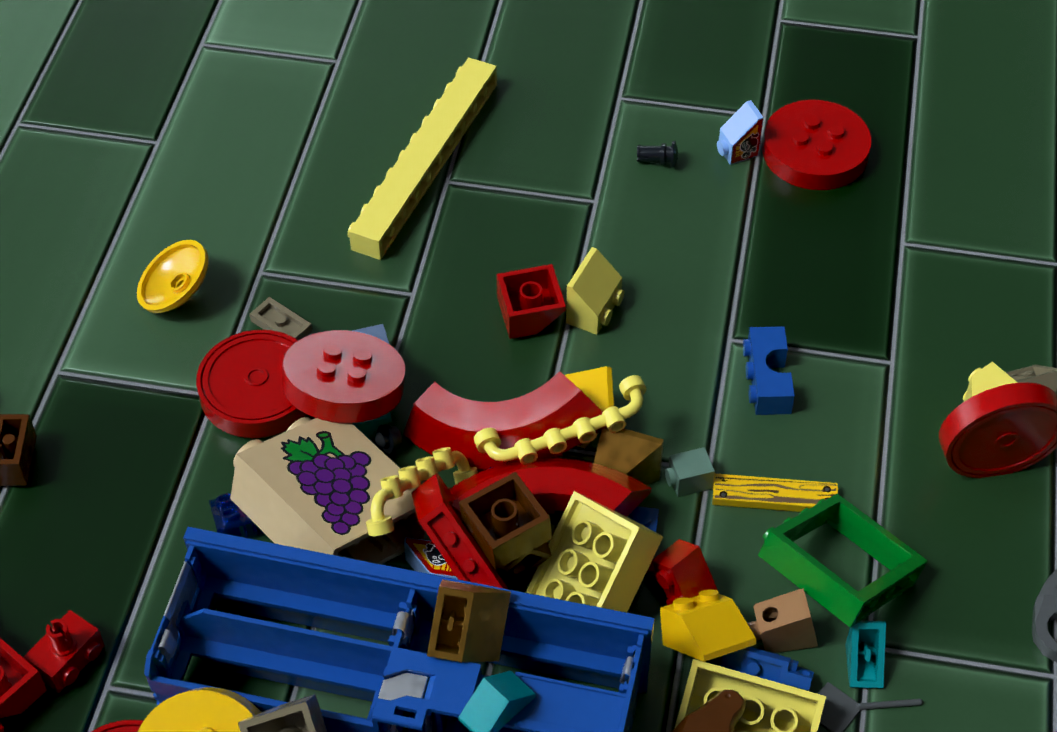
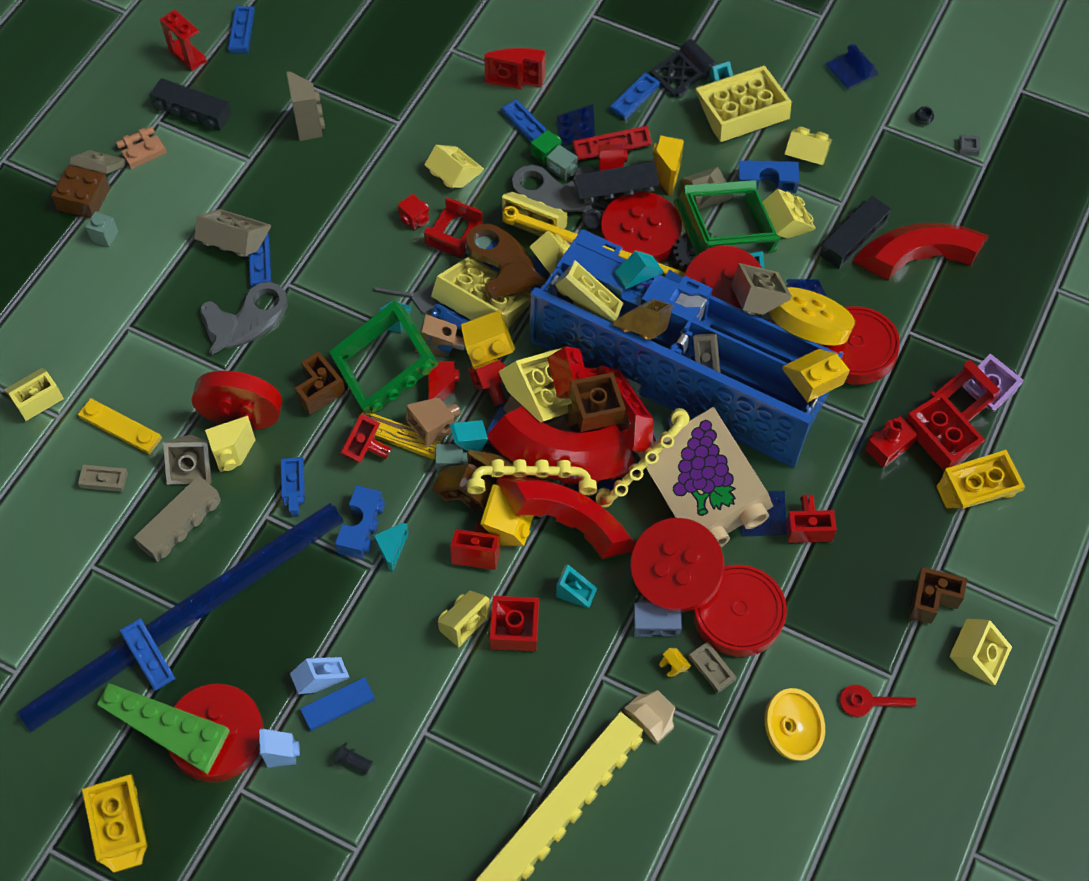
camera: 165 degrees left, 10 degrees up
none -> clear blue piece [18,503,344,732]
none -> yellow slope [82,775,147,872]
none -> bright green wing [97,683,230,774]
none -> blue tile [120,618,176,691]
none -> dark tan brick [134,476,221,562]
none -> blue hinge [281,457,305,517]
none -> light blue slope [290,657,349,694]
none -> reddish brown brick [295,351,345,415]
none -> blue tile [301,677,375,731]
none -> red brick [339,414,392,463]
none -> teal slope [374,523,409,572]
none -> medium nougat torso [406,398,461,447]
none -> red slope [429,361,459,401]
none -> reddish brown brick [431,464,495,512]
none -> teal slope [450,420,488,452]
none -> red brick [450,521,500,570]
none -> red brick [547,347,597,398]
none -> light yellow slope [555,260,623,322]
none -> teal slope [556,565,597,608]
none -> tan slope [624,690,675,744]
none -> yellow tile [659,648,691,677]
none -> dark tan plate [693,334,720,373]
none -> yellow slope [782,349,850,402]
none -> red brick [786,494,837,543]
none -> red piece [840,685,917,718]

